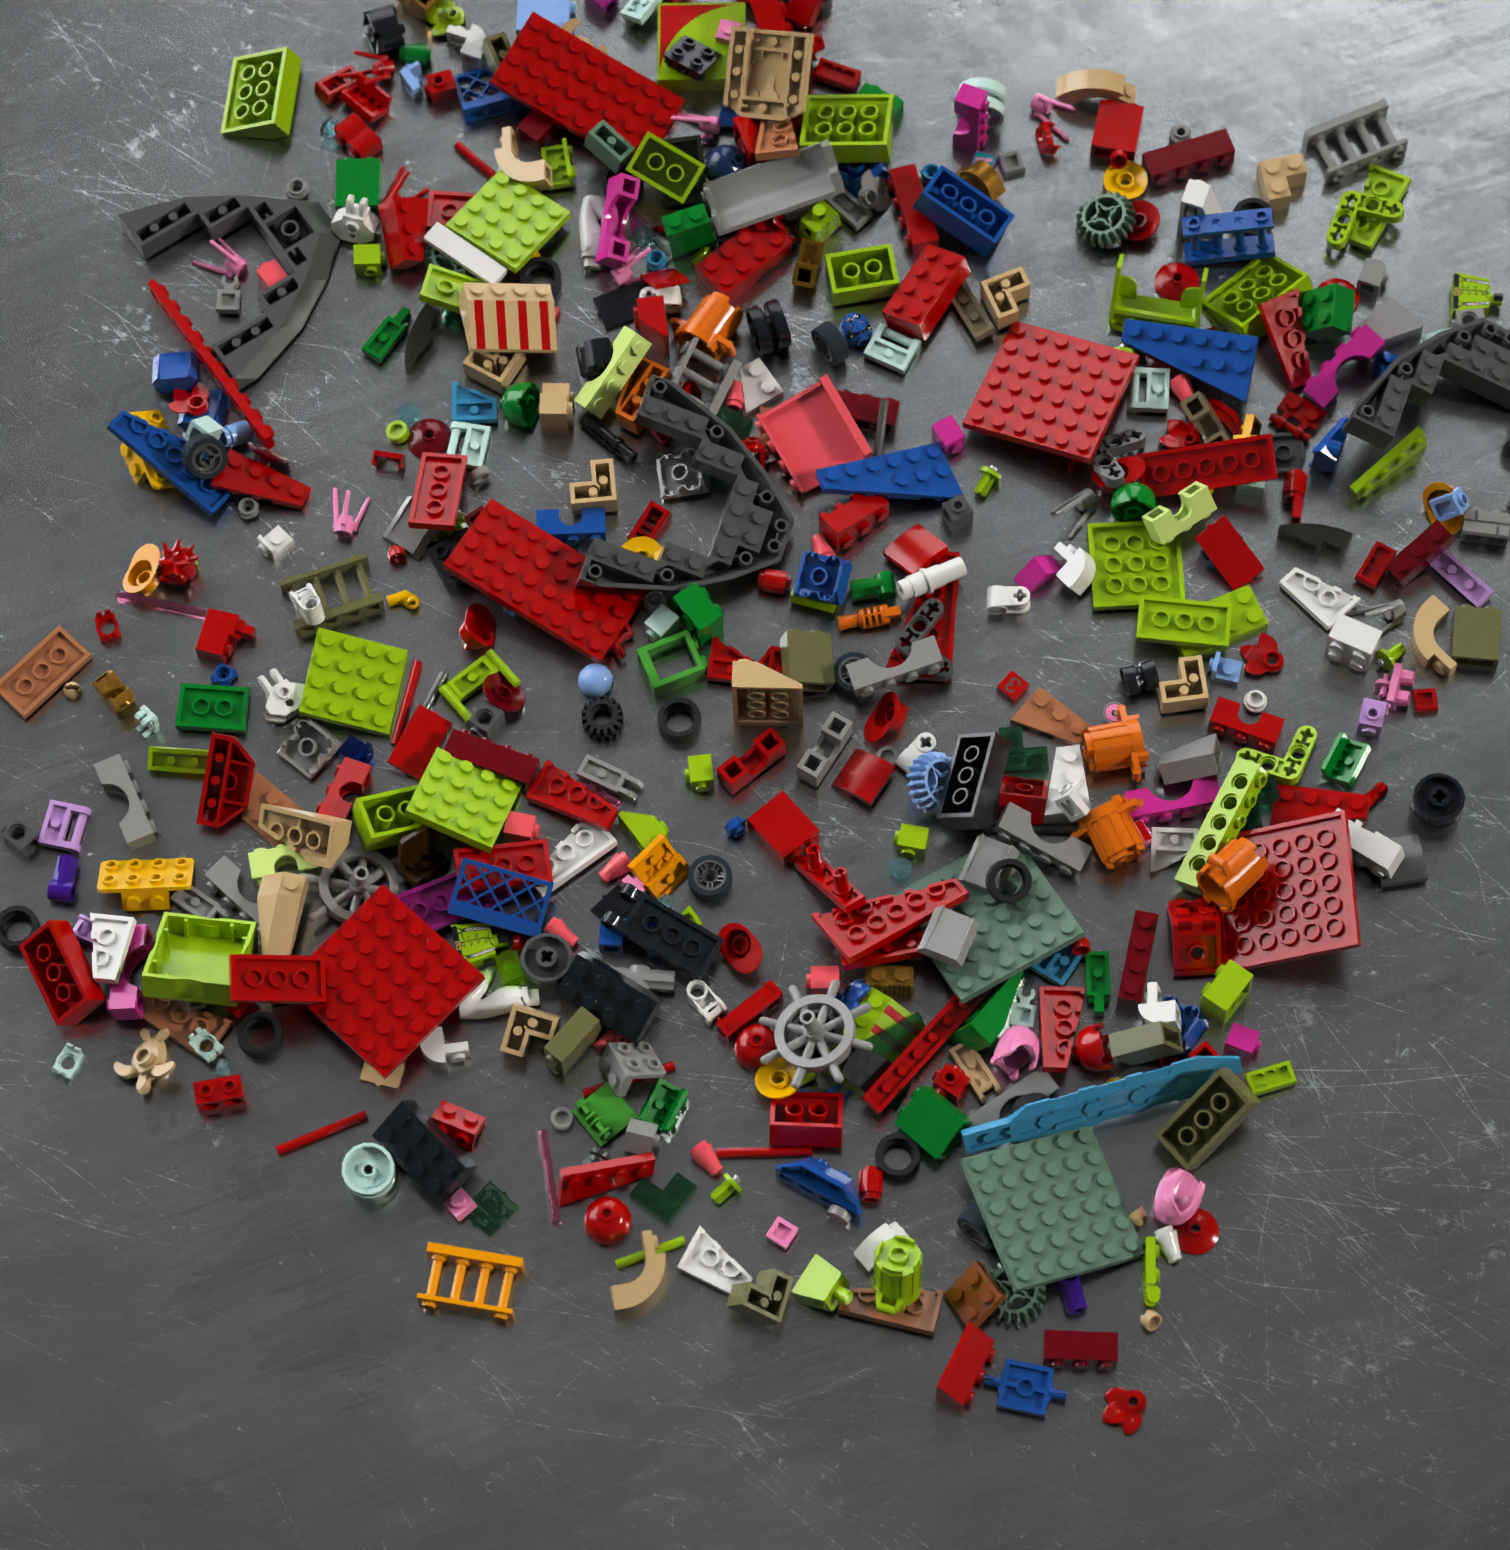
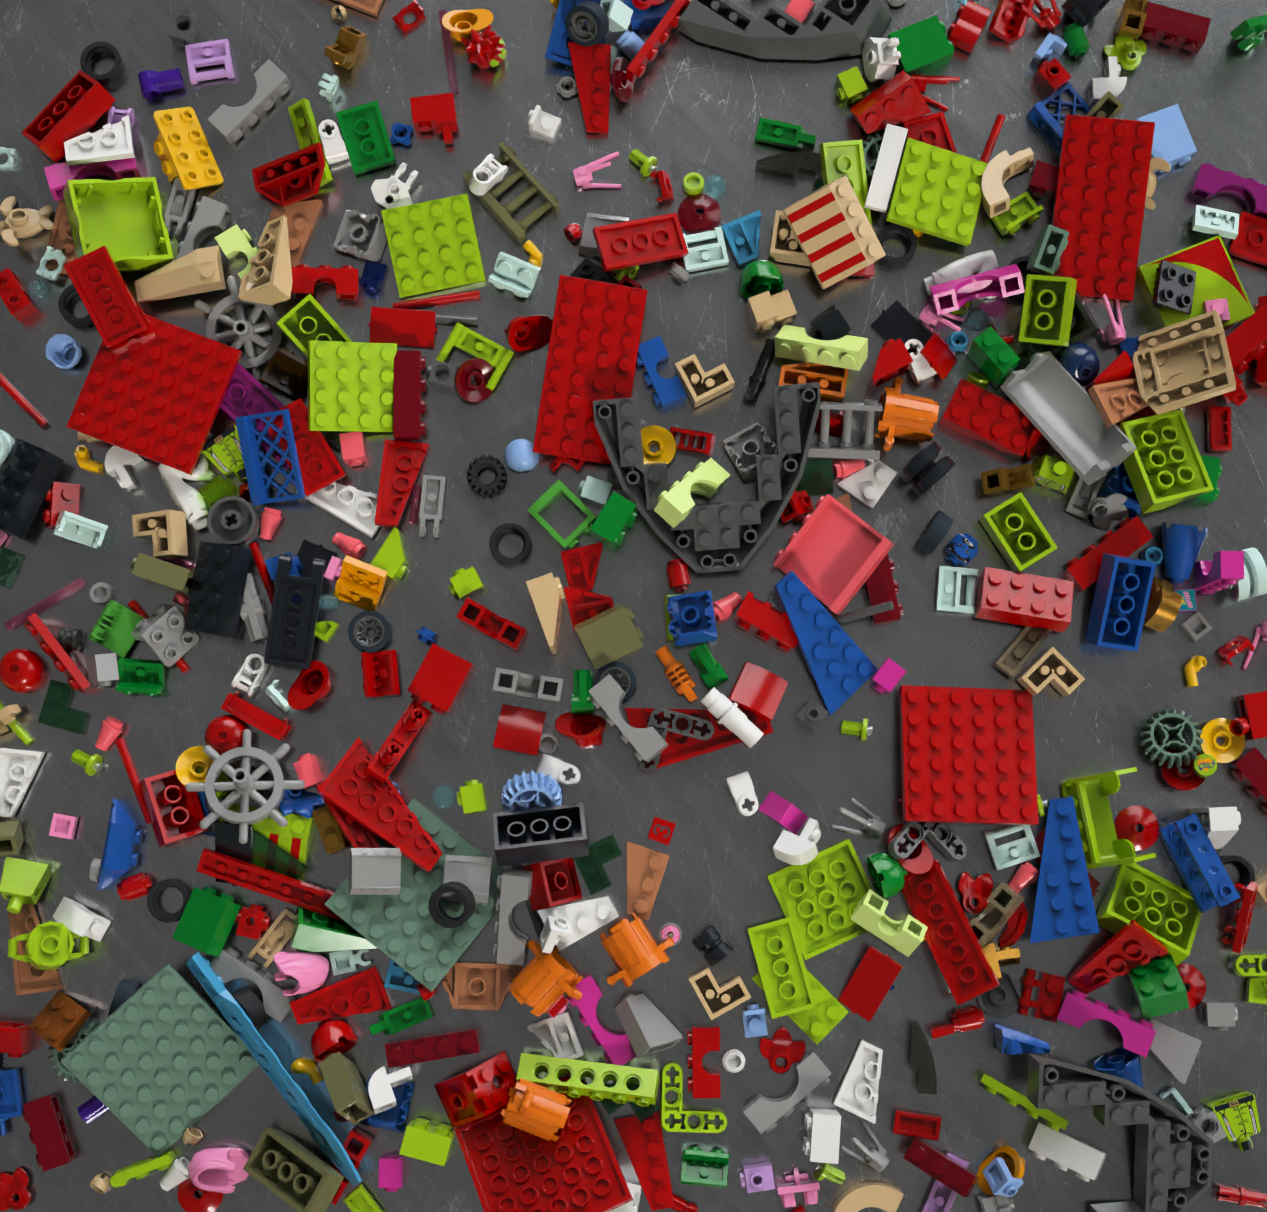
camera: 65 degrees right, 15 degrees up
none -> light blue hair [45,334,82,369]
none -> light aqua hinge [52,511,108,549]
none -> yellow arm [74,445,103,473]
none -> red bar [249,542,275,605]
none -> light aqua piece [265,680,293,714]
none -> white piece [318,119,349,165]
none -> red bracket [361,650,400,698]
none -> nougat wing [442,962,523,1011]
none -> light aqua bracket [488,251,541,298]
none -> green piece [571,670,594,714]
none -> lime piece [629,149,658,177]
none -> yellowish green arch [654,458,731,528]
none -> light grey arch [742,1050,832,1134]
none -> white wedge [1028,1122,1108,1182]
none -> blue cone [1161,522,1208,583]
none -> yellow arm [1184,655,1207,687]
none -> lime tile [1192,754,1217,778]
none -> red plate [1222,882,1259,954]

